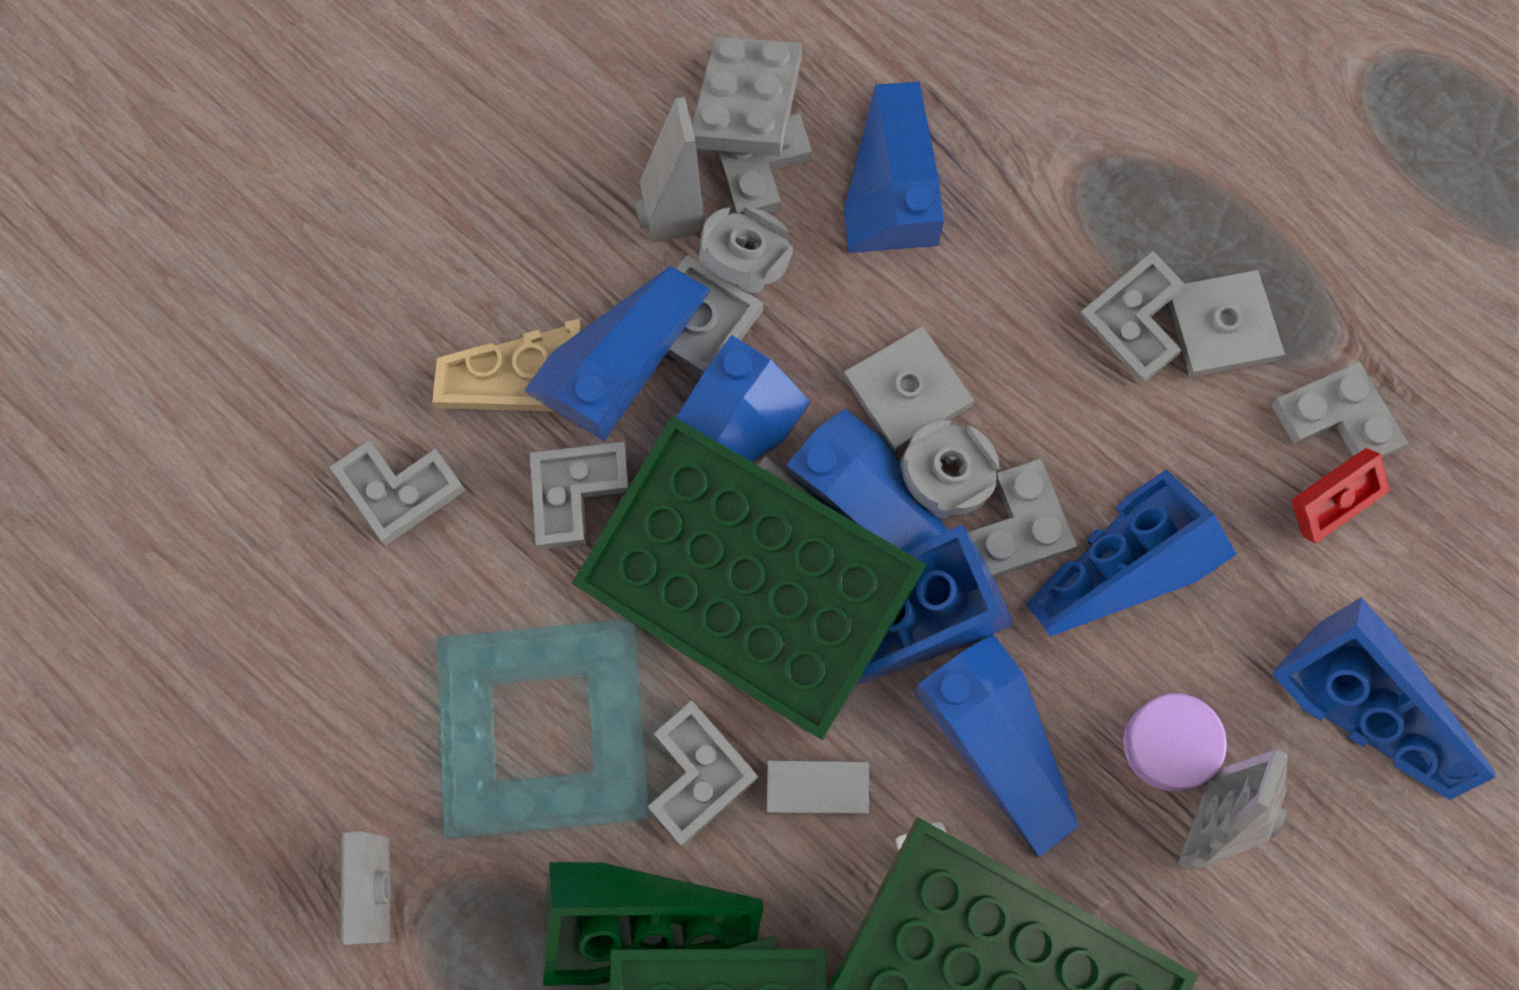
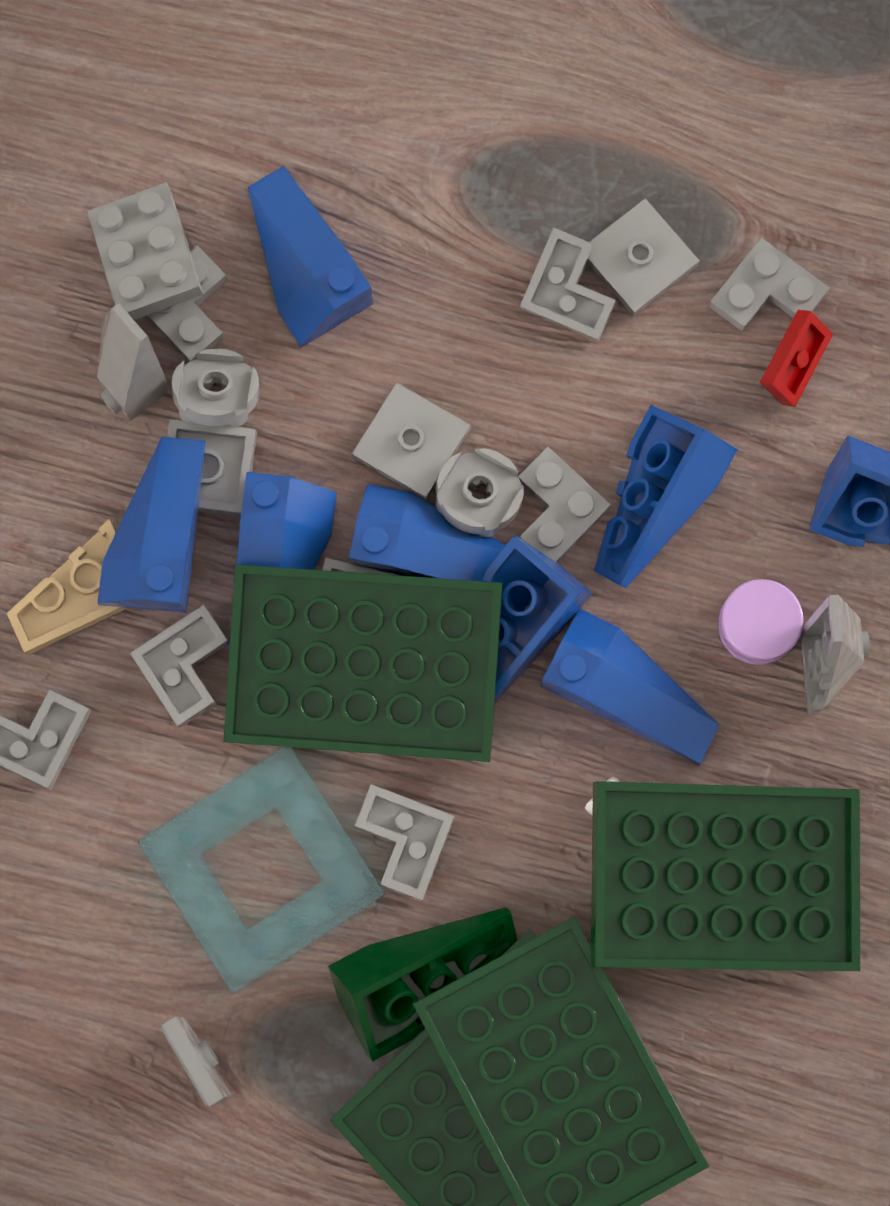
camera: 30 degrees left, 5 degrees up
light grey tile [767,761,869,815] -> none

